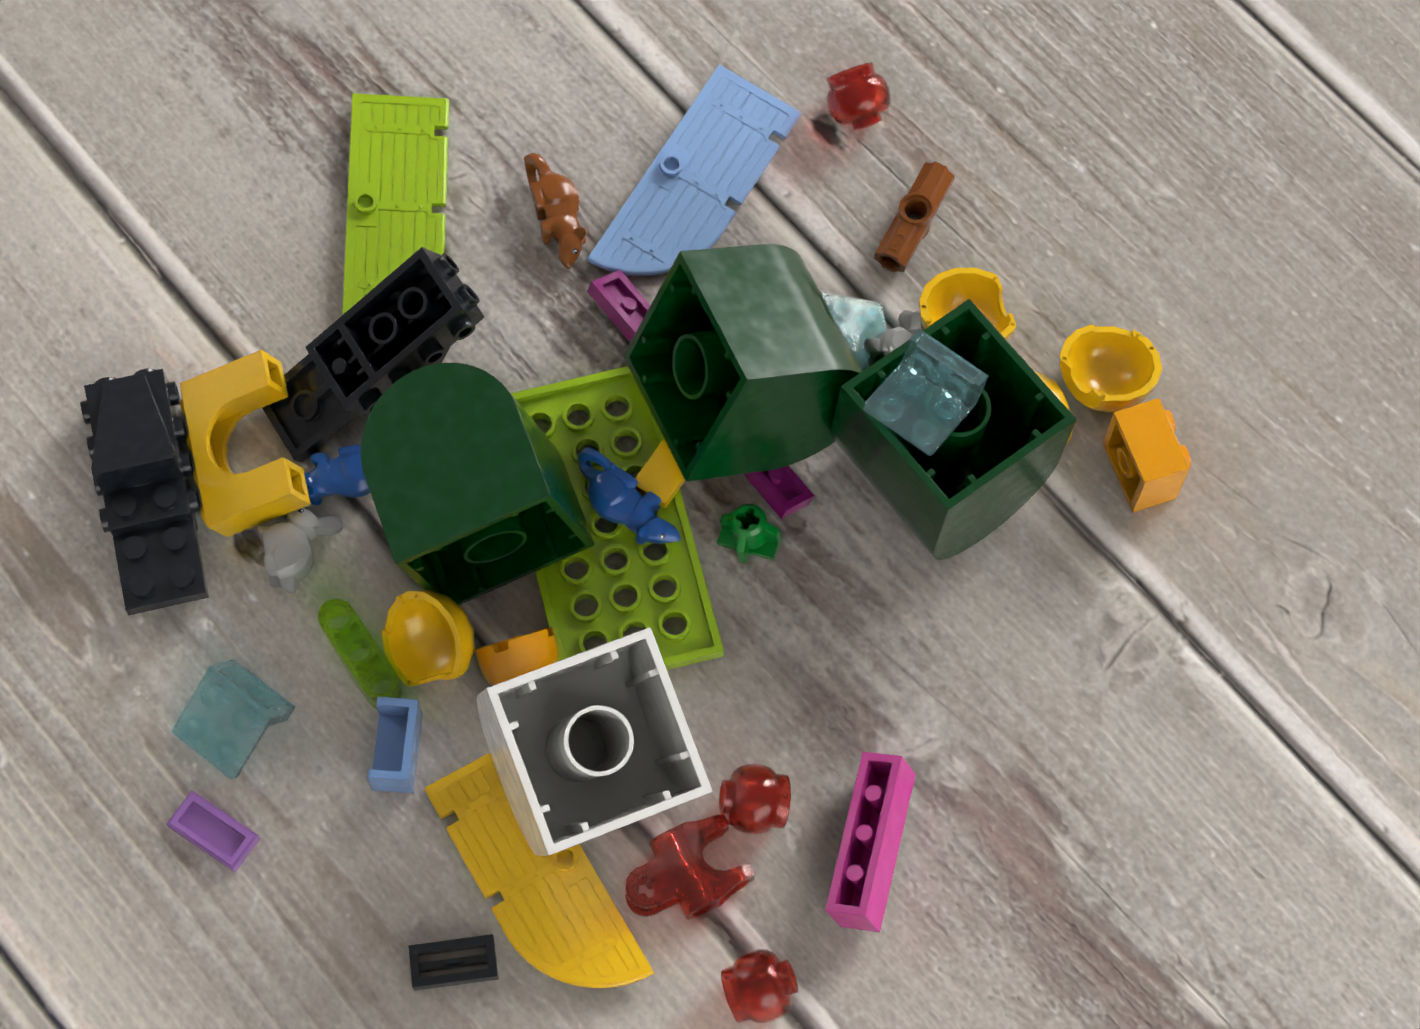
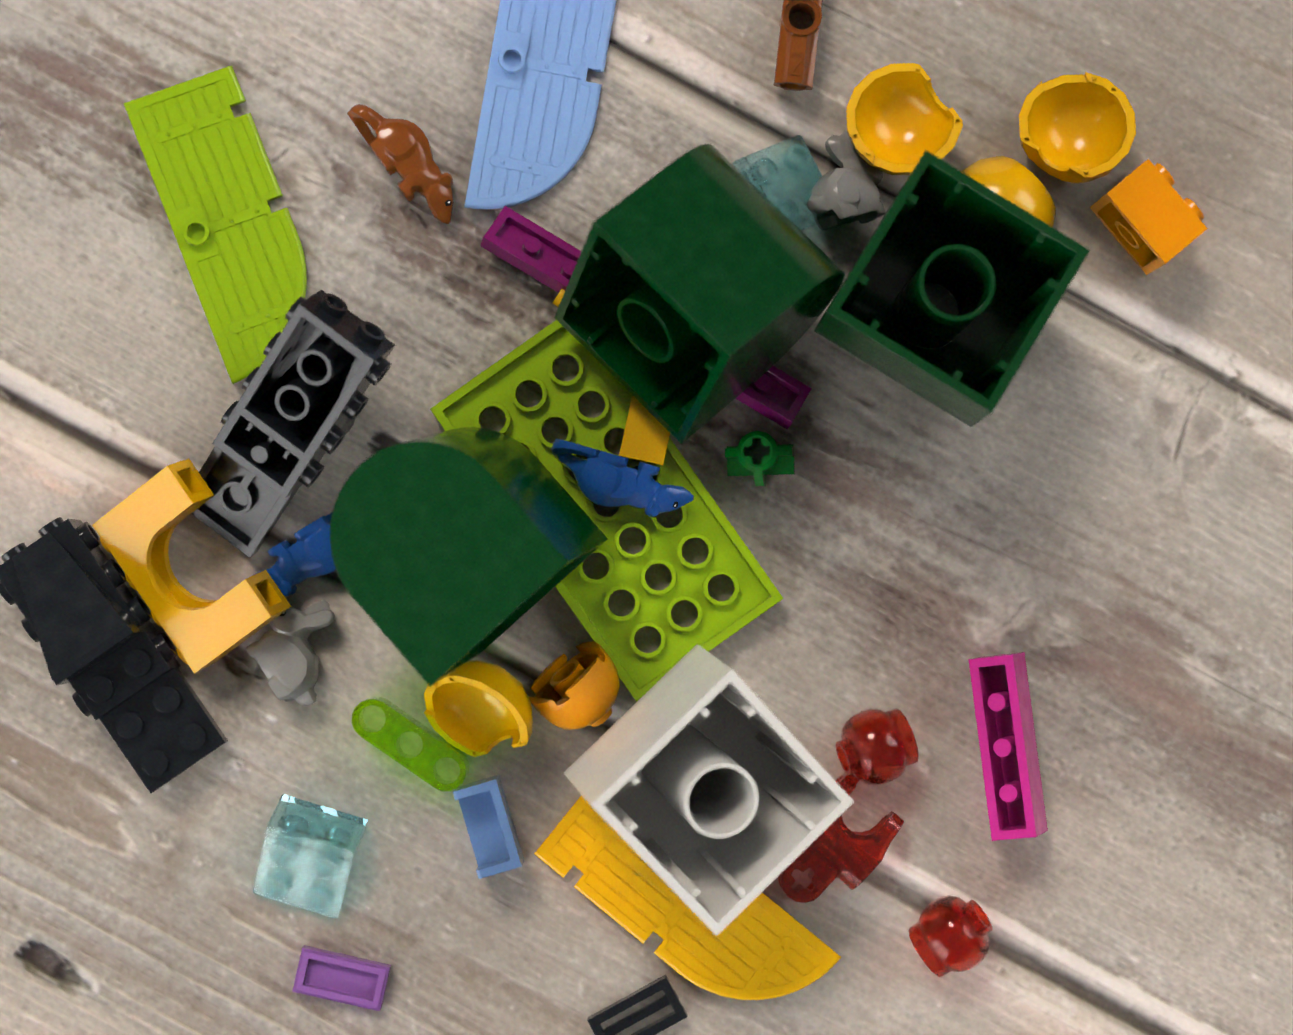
camera: 20 degrees left, 20 degrees up
clear light blue bracket [863,329,988,455] -> none

